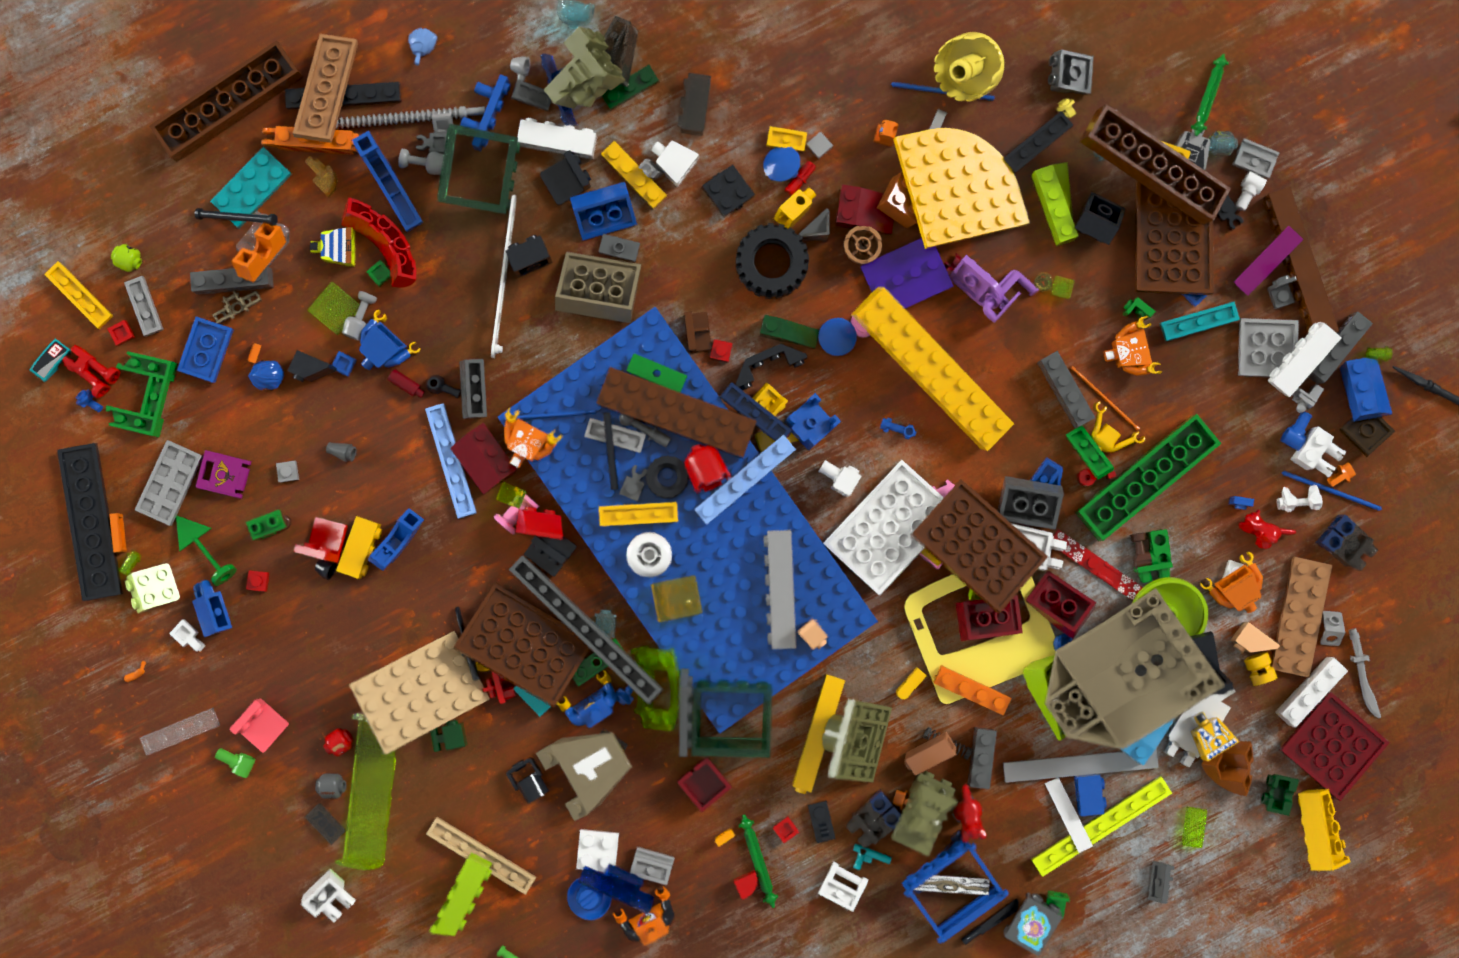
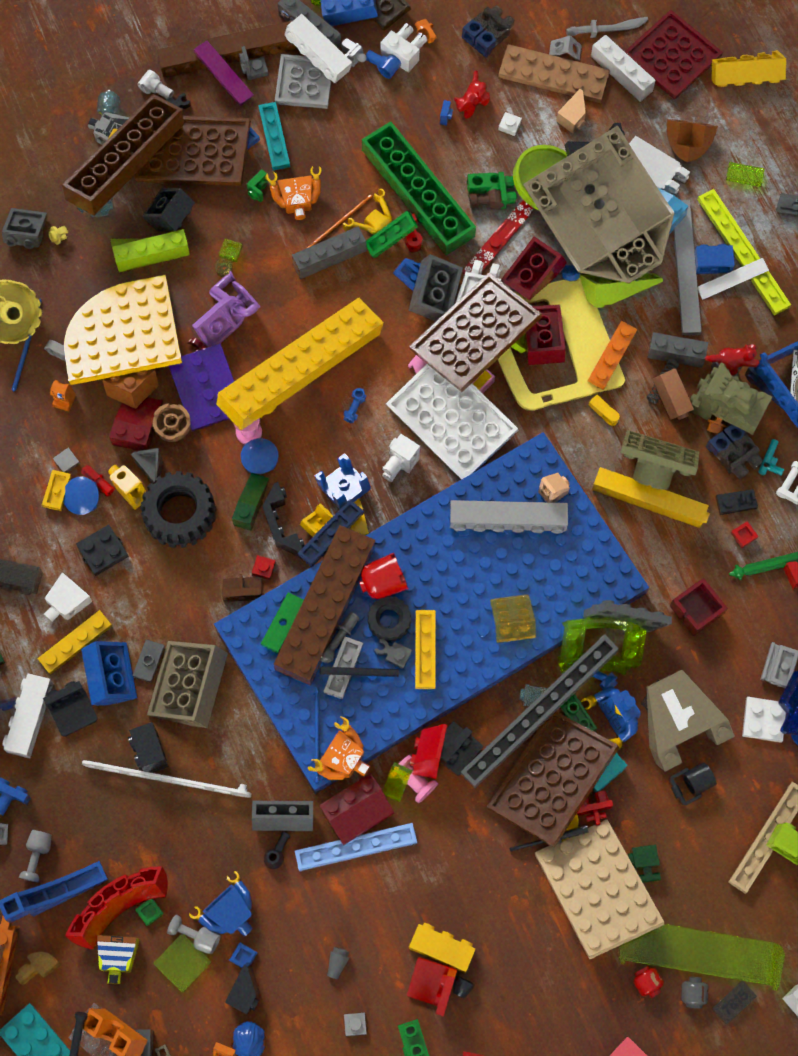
camera: 80 degrees left, 15 degrees down
blue arch [368,508,424,571] -> none
dark red cylinder [388,369,425,398] -> none
dark grey plate [416,133,450,154] -> none
clear green windscreen [436,124,520,214] -> none
white hat [627,532,672,577] -> none
light grey plate [639,159,663,178] -> none
clear green windscreen [692,680,772,758] -> none
light blue plate [694,435,796,524] -> none
light orange tile [715,828,735,847] -> none
black plate [1003,111,1073,174] -> none
green wheel [1191,54,1229,136] -> none
torso [1191,711,1239,761] -> none
orange torso [1200,552,1263,613] -> none
light grey plate [1233,138,1279,179] -> none
yellow wheel [1244,652,1277,686] -> none
dark green cylinder [1261,774,1299,816] -> none
white piece [1277,485,1323,512] -> none
blue axle [1282,471,1382,511] -> none

